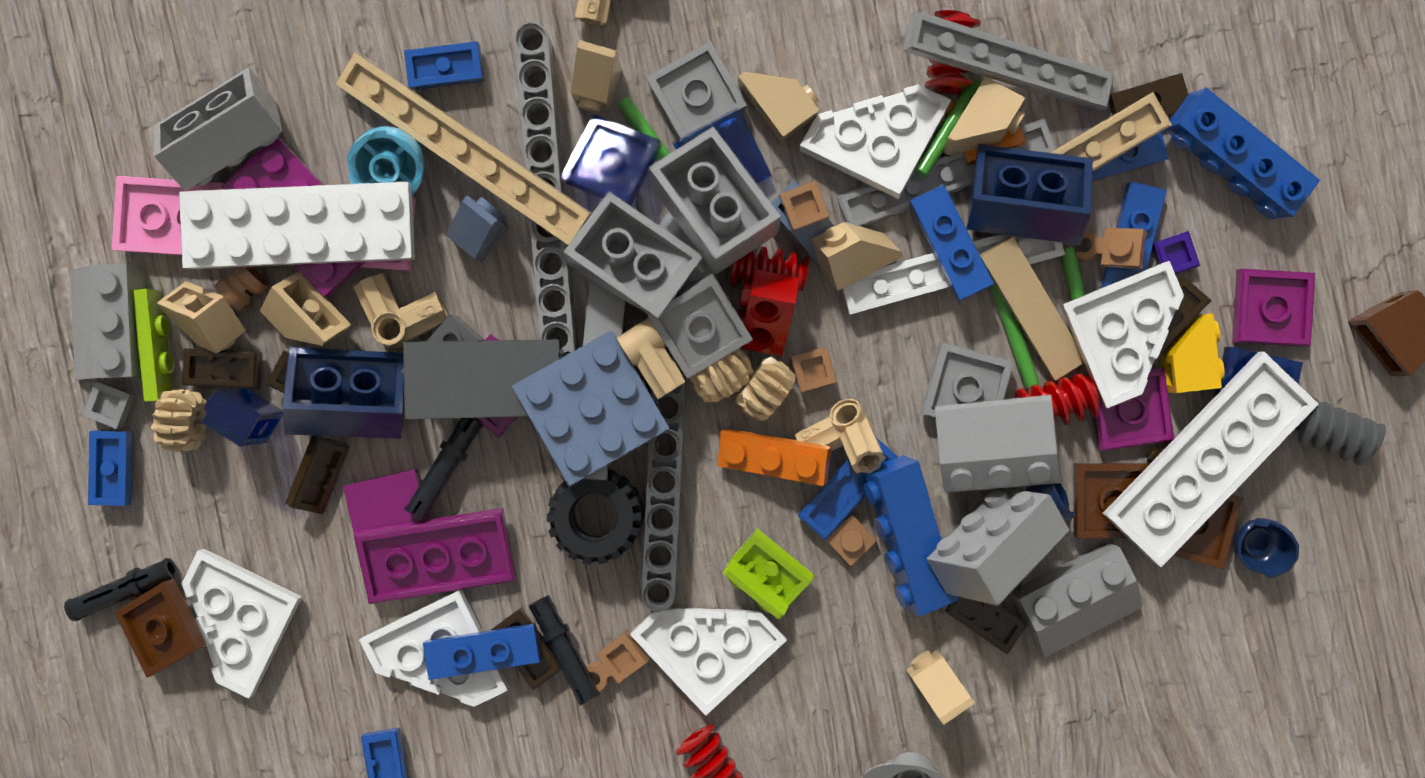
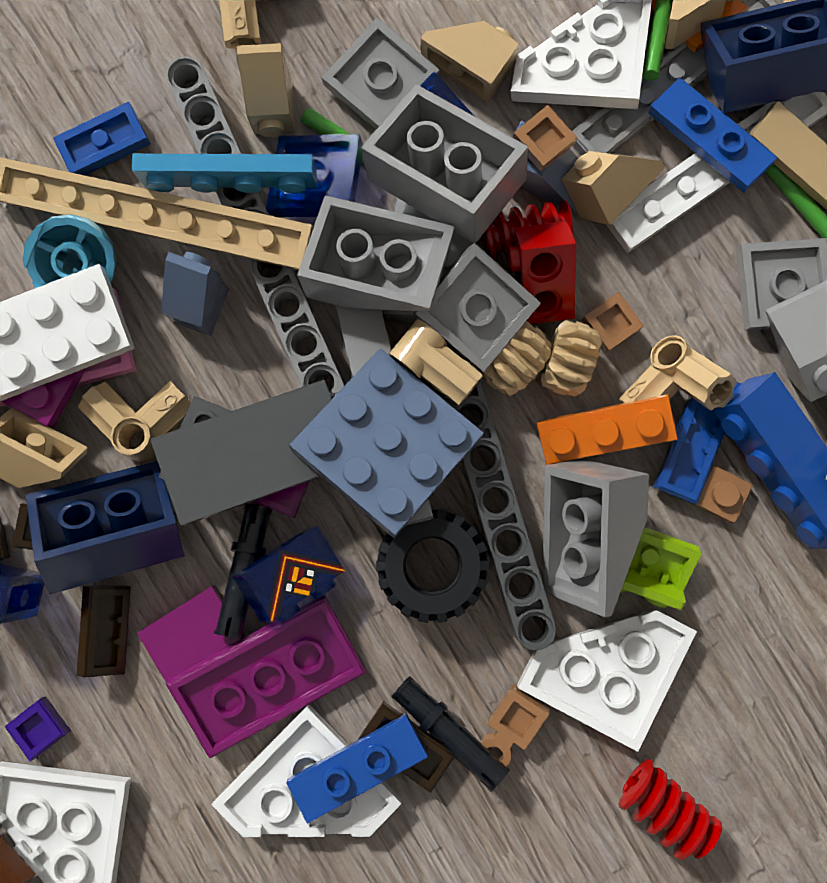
camera: 20 degrees left, 5 degrees down
none -> dark purple tile [4,696,71,762]
none -> dark azure plate [132,153,317,193]
none -> clear blue brick [232,526,345,624]
none -> light grey slope [543,459,649,617]

